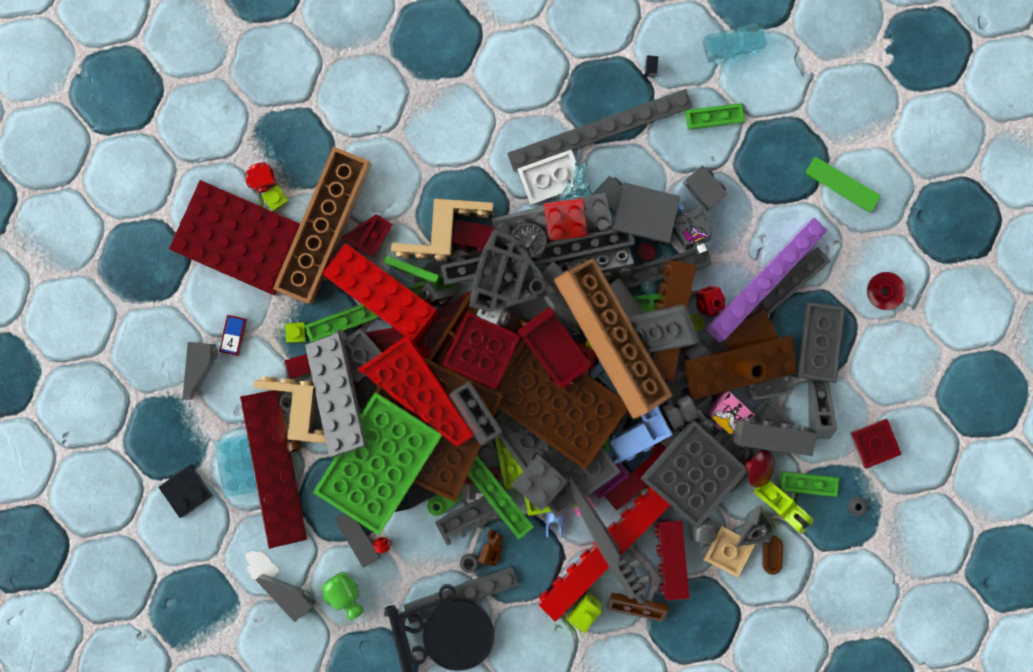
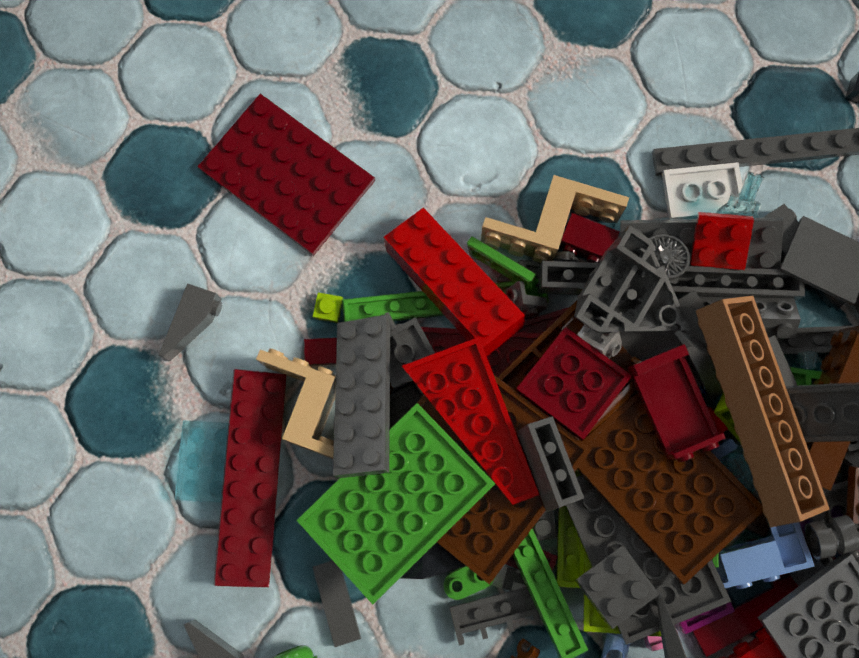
camera: 20 degrees right, 10 degrees down
black plate [158,464,213,518] -> none
tile [219,315,247,356] -> none
red brick [245,162,277,193] -> none
white sticker [245,551,280,579] -> none
lime plate [262,185,289,212] -> none
medium nougat brick [273,146,372,305] -> none
dark grey plate [280,392,293,412] -> none
reddish brown hinge [286,439,303,453] -> none
dark red wing [342,214,393,257] -> none
red plate [372,537,392,553] -> none
dark red plate [636,243,655,262] -> none

